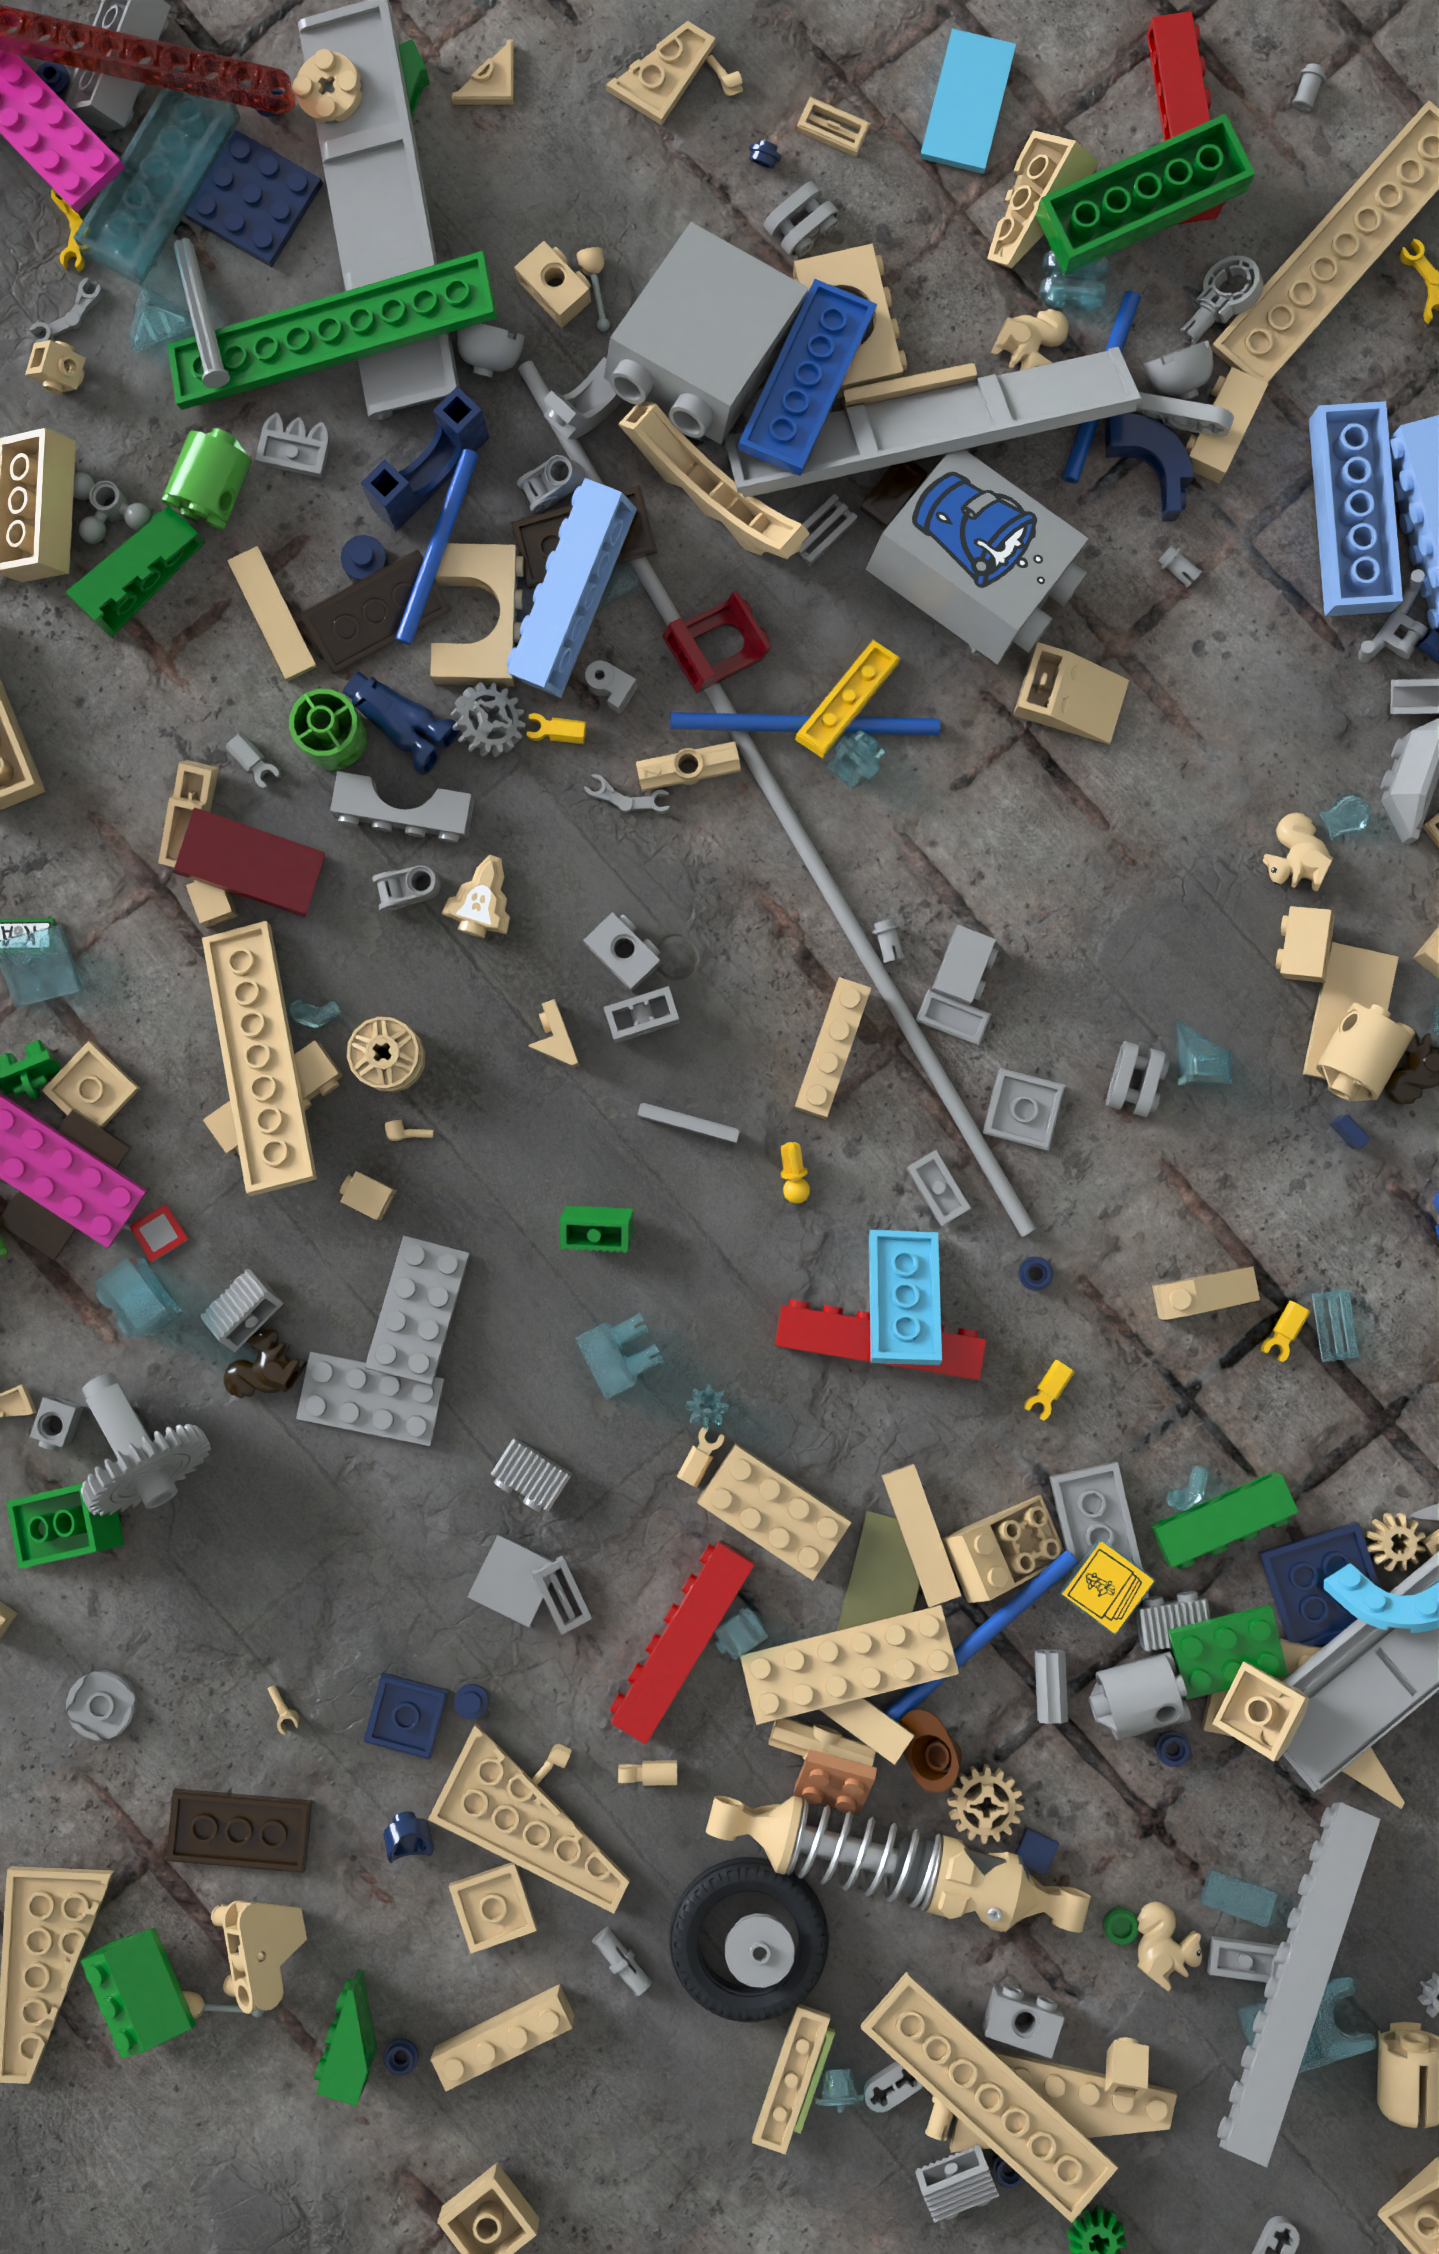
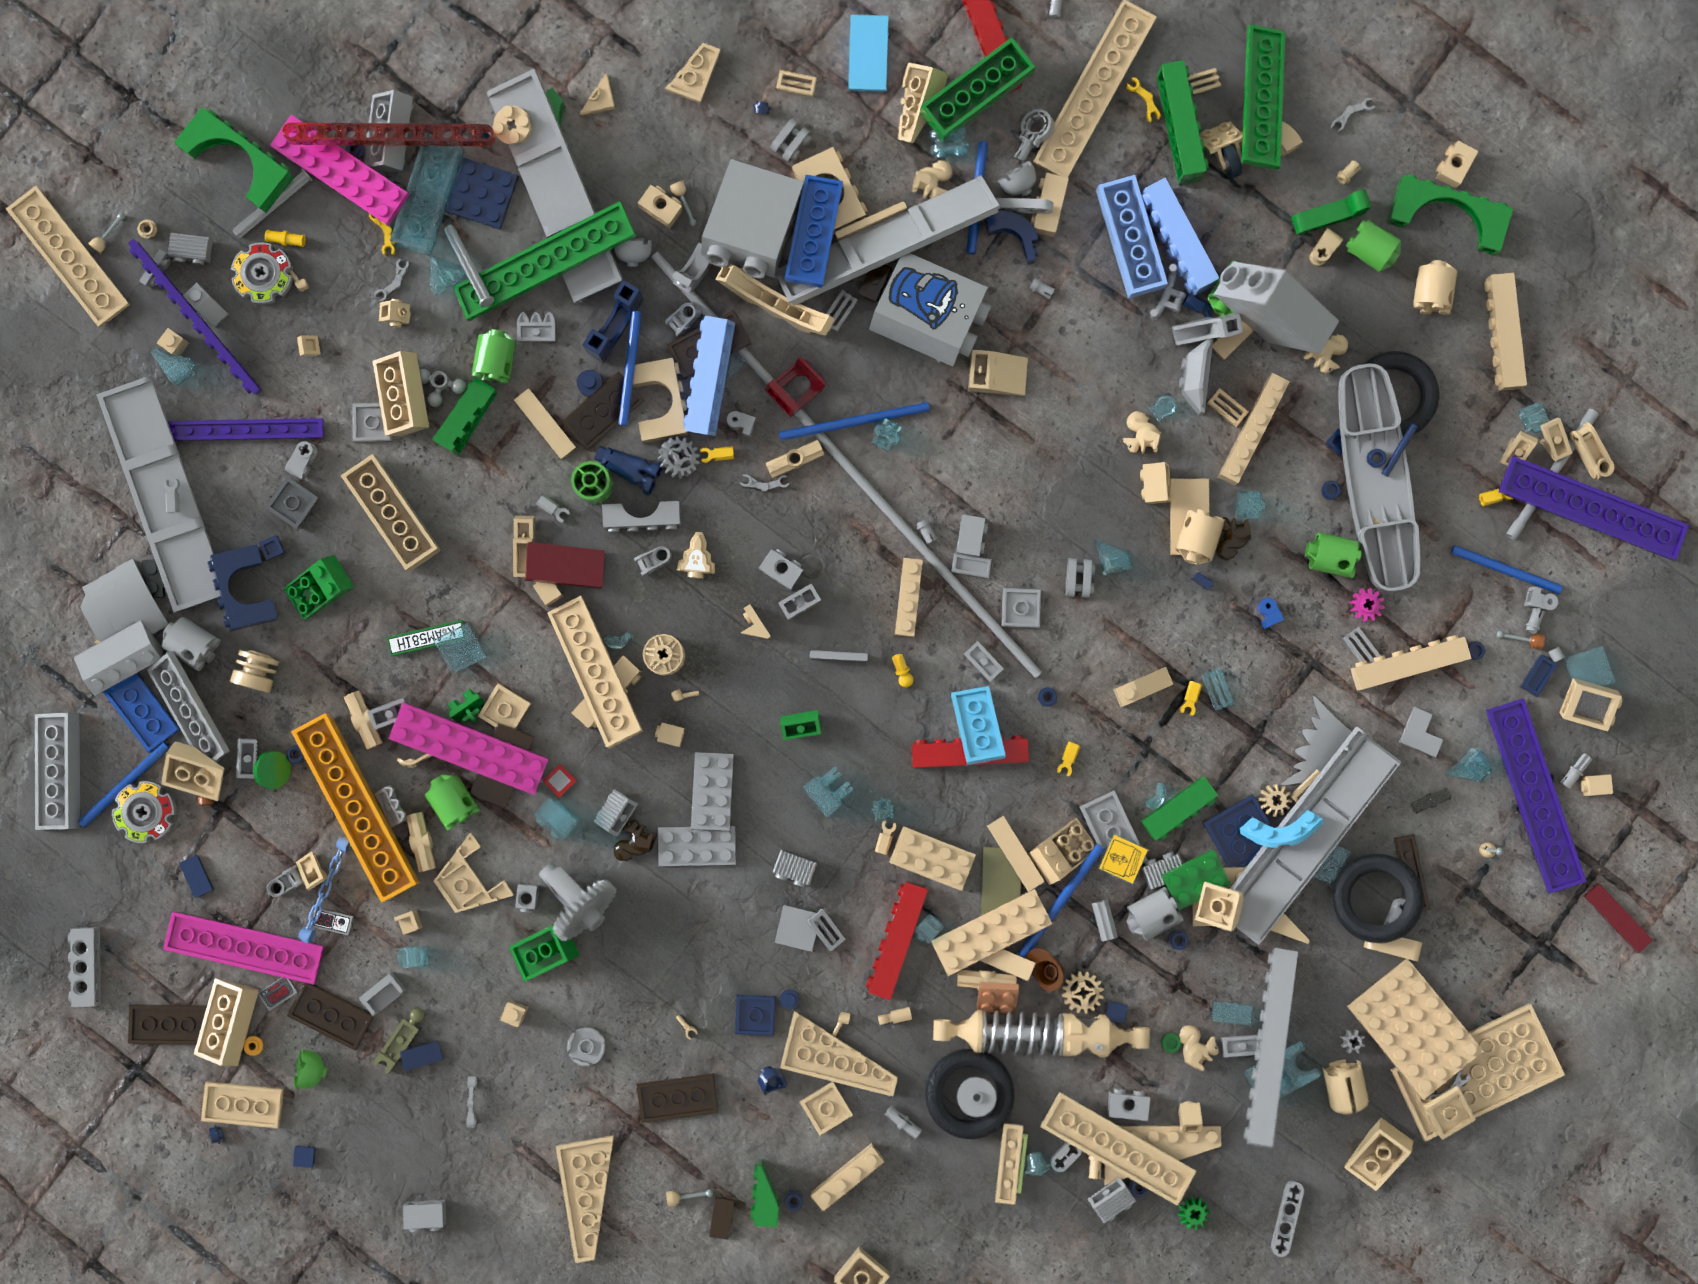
camera: 15 degrees left, 0 degrees up
green slope [80,1927,196,2059] -> none
tan piece [211,1900,307,2014] -> none
tan hand [706,55,743,96] -> none
yellow tile [795,640,900,759] -> none
none -> dark brown tile [709,1197,735,1240]

